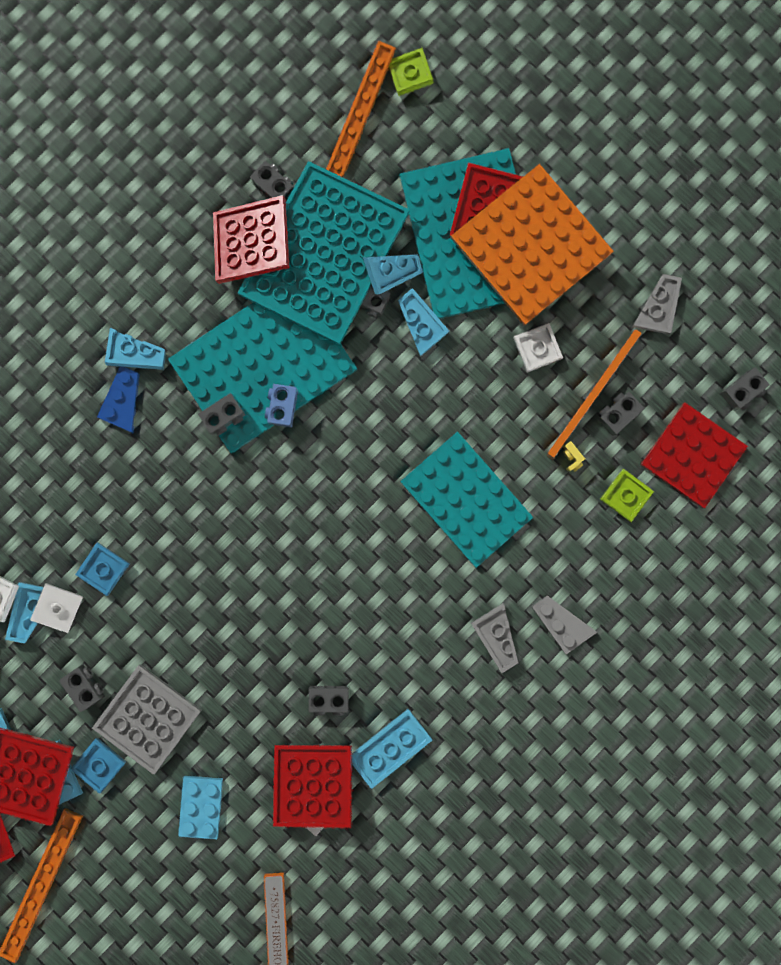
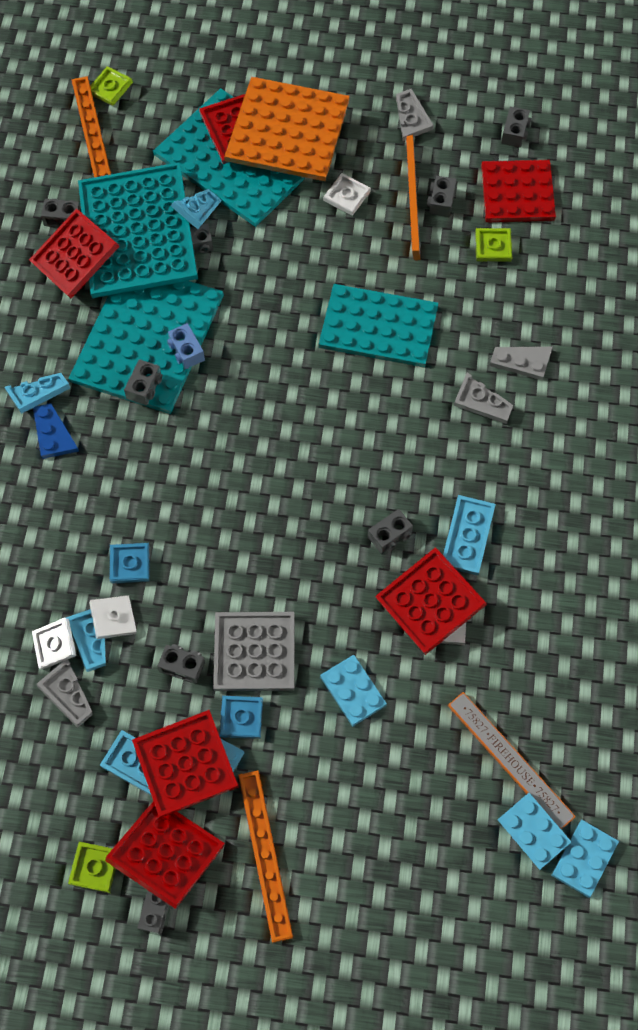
camera: 35 degrees left, 20 degrees down
medium azure wing [398,288,449,357] -> none
light yellow bracket [563,441,585,472] -> none

